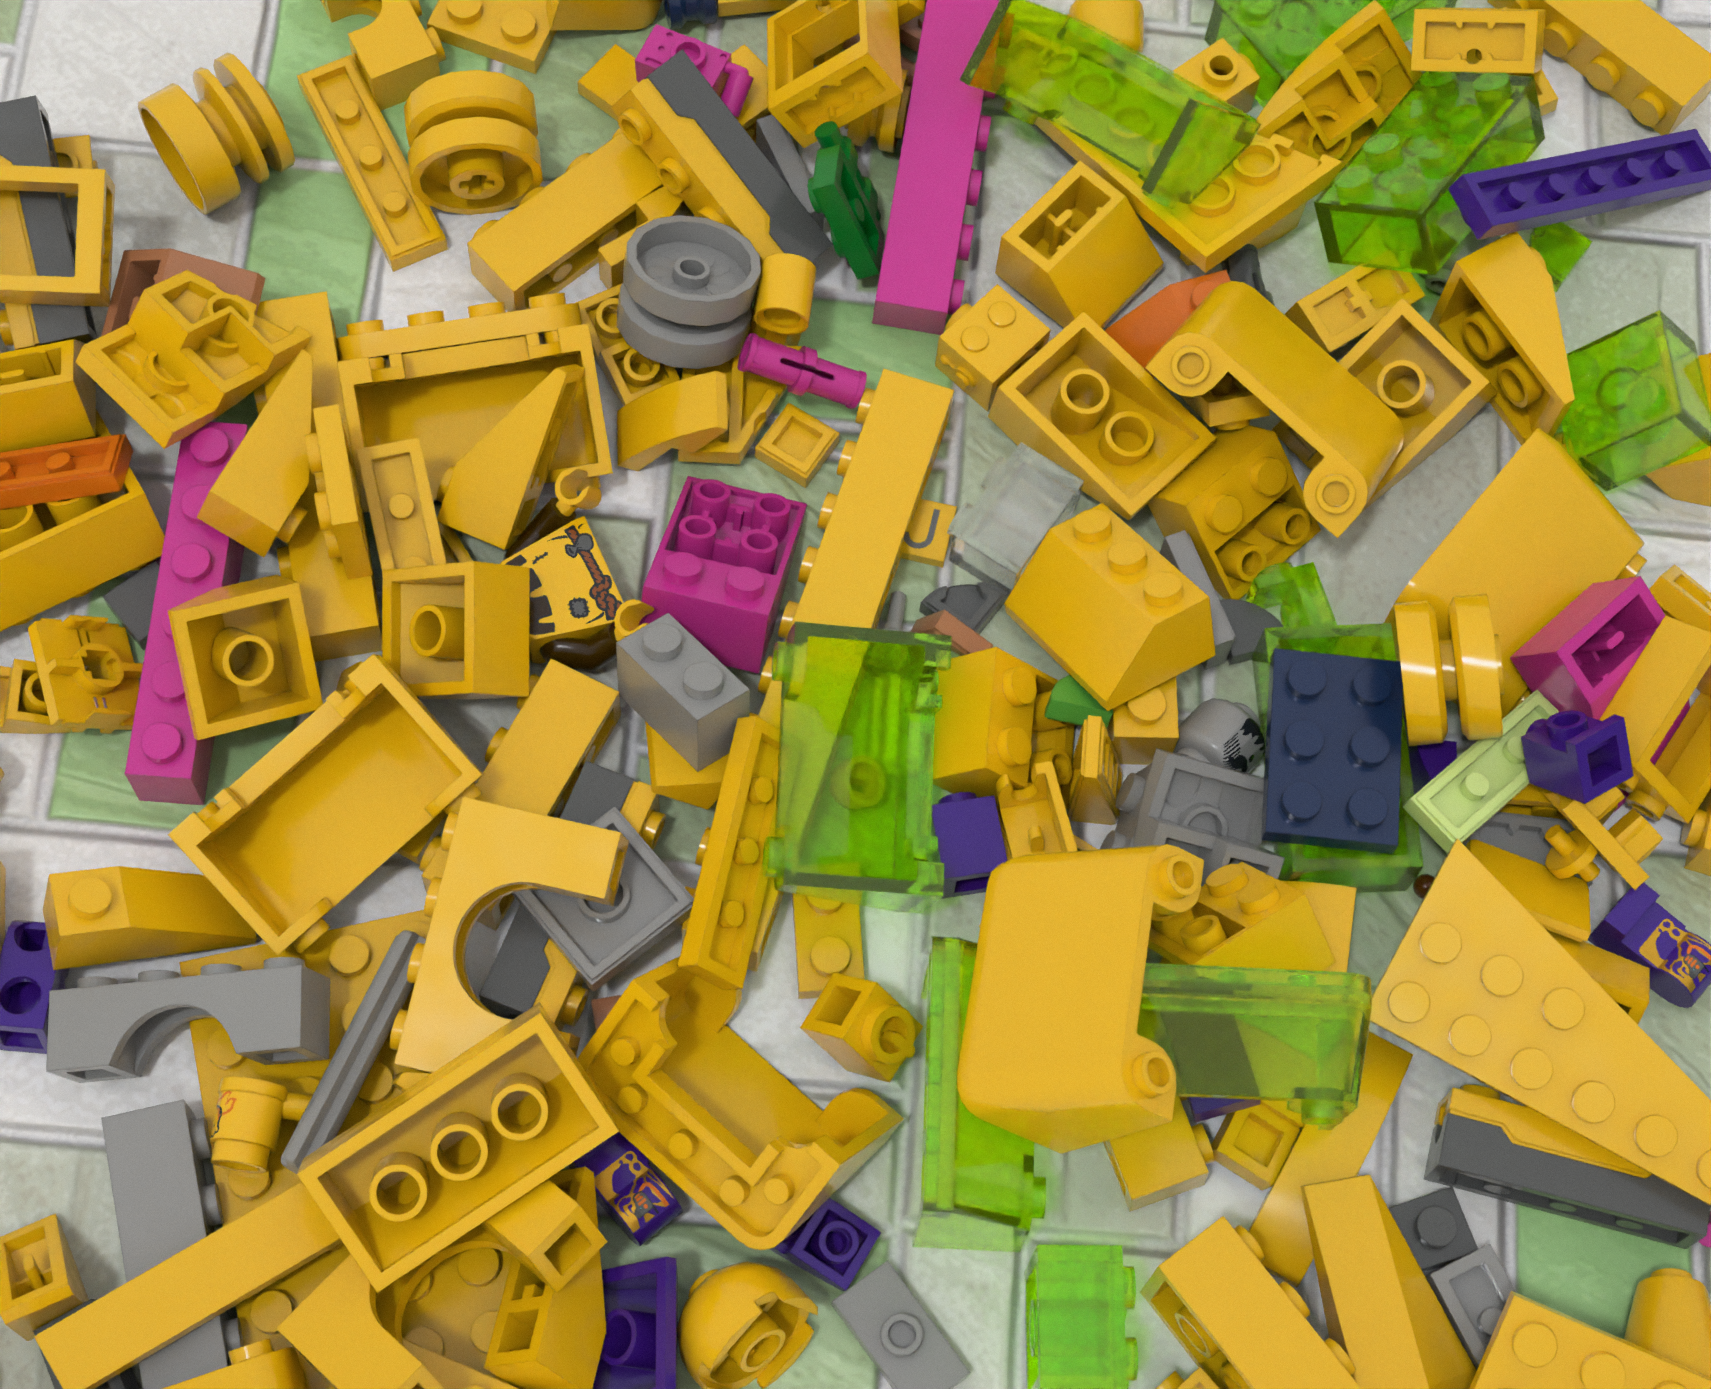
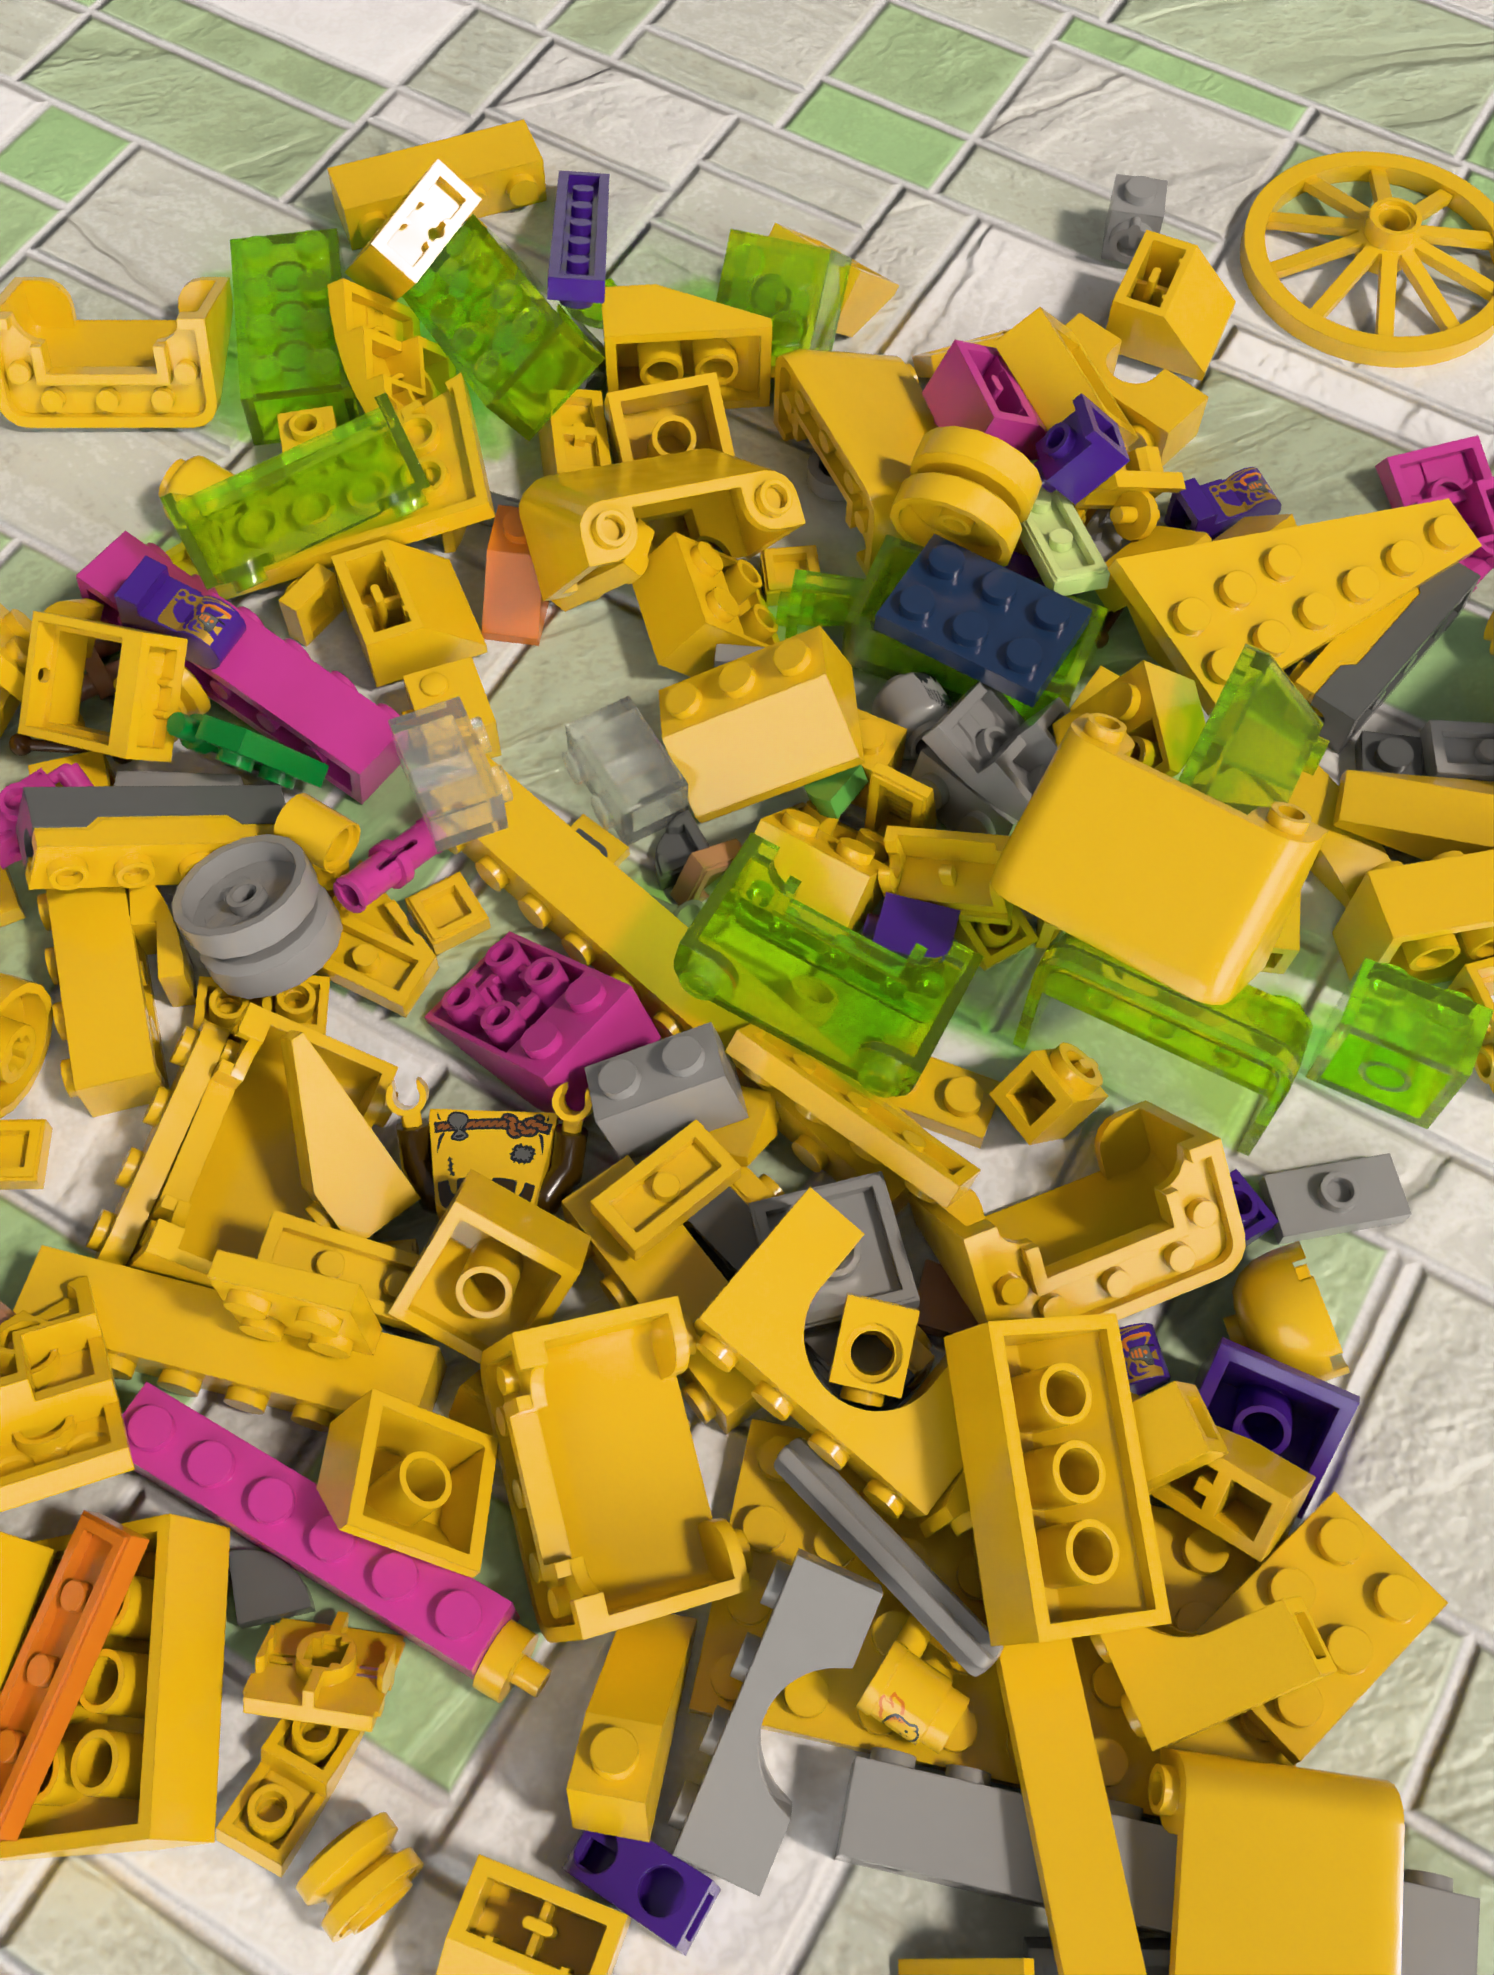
camera: 60 degrees left, 5 degrees down
yellow slope [196,349,313,558] -> none
yellow slope [617,371,730,471] -> none
yellow slope [988,311,1216,520] -> none
none -> dark purple leg [114,556,246,669]
none -> yellow plate [278,563,344,647]
none -> clear brick [388,696,513,853]
none -> yellow tile [472,1619,552,1703]
none -> yellow plate [590,1119,741,1261]
none -> yellow tile [760,545,823,606]
none -> yellow brick [829,1292,920,1407]

